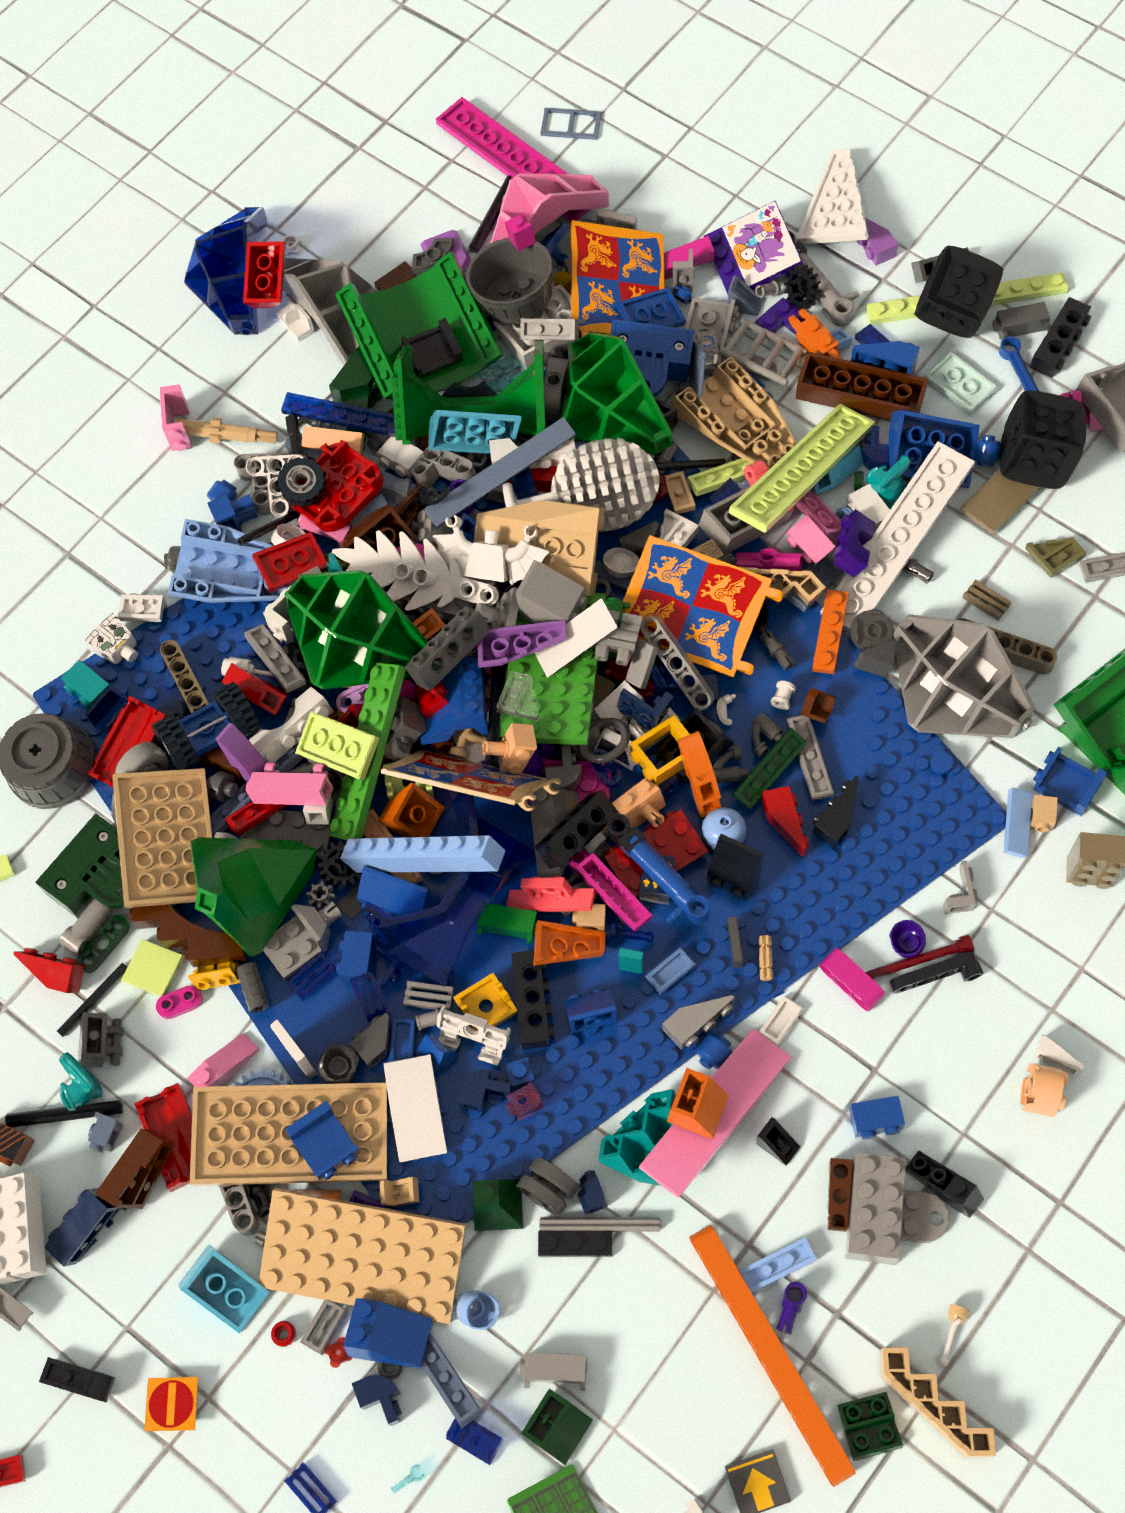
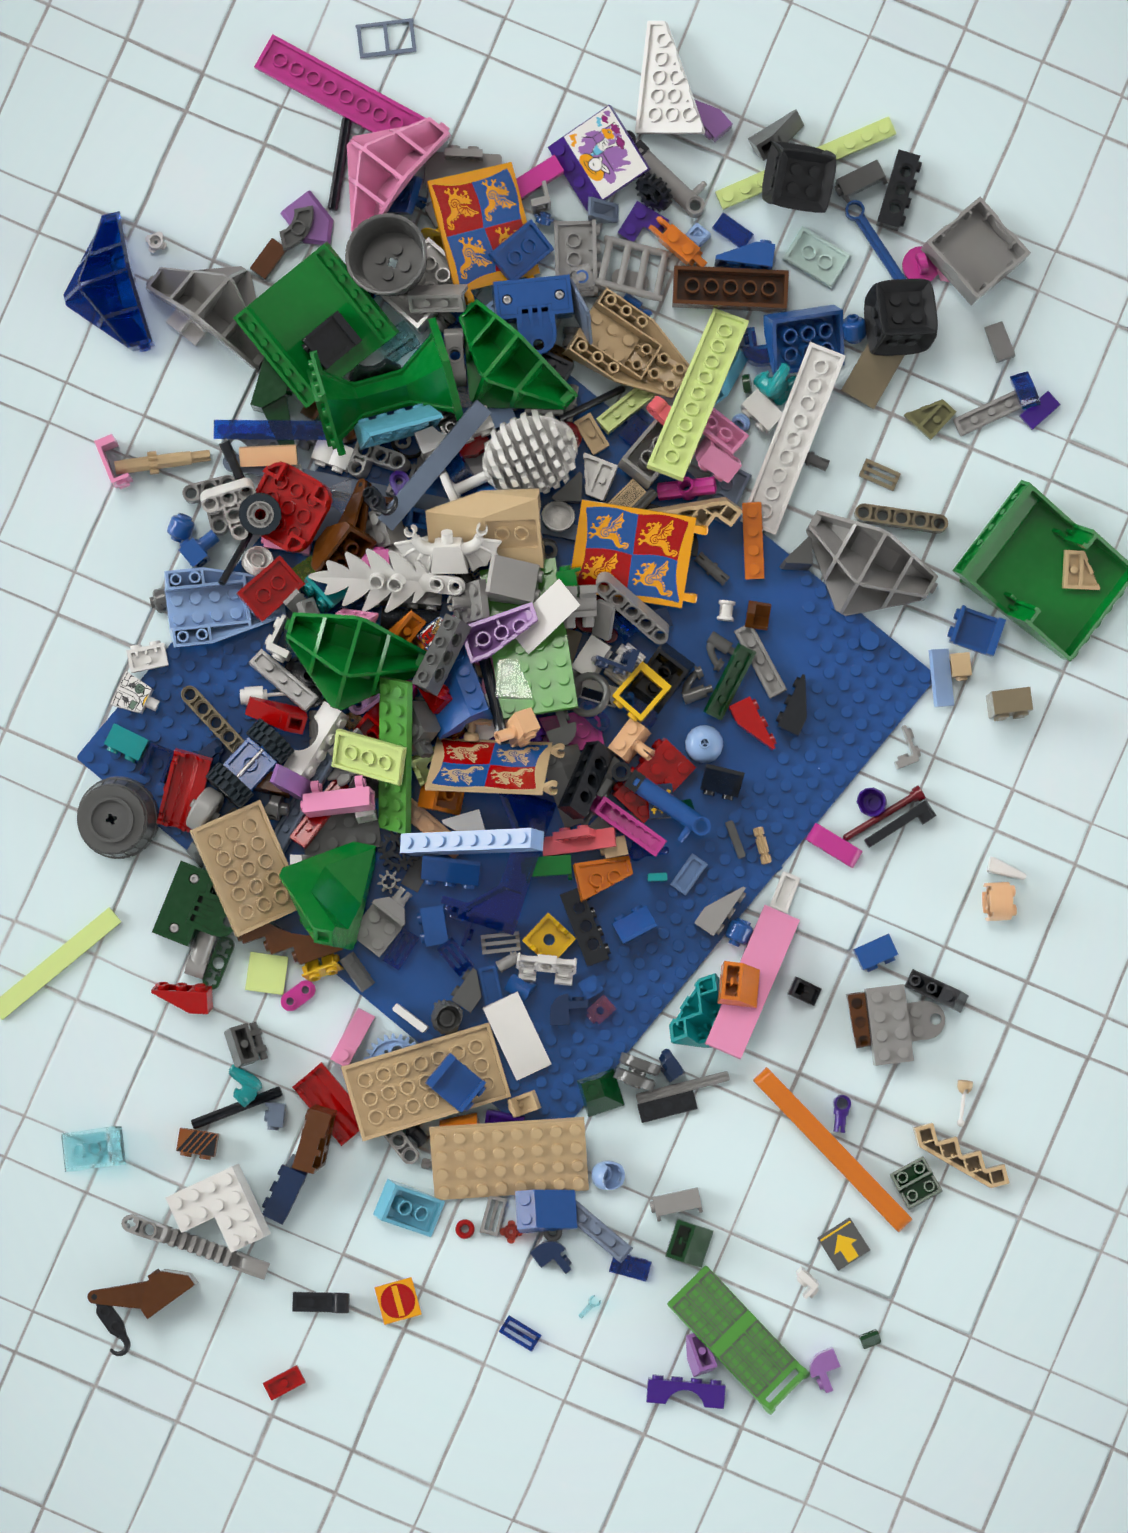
camera: 20 degrees left, 20 degrees up
black piece [57,963,127,1037] -> none
red slope [243,241,286,308] -> none
dark pink brick [504,213,536,252] -> none
orange slope [677,731,721,818] -> none
white piece [717,694,736,726] -> none
light blue plate [739,1237,817,1294] -> none
light grey pin [755,280,781,298] -> none
dark purple arch [834,509,875,578] -> none
dark grey tile [850,609,894,651] -> none

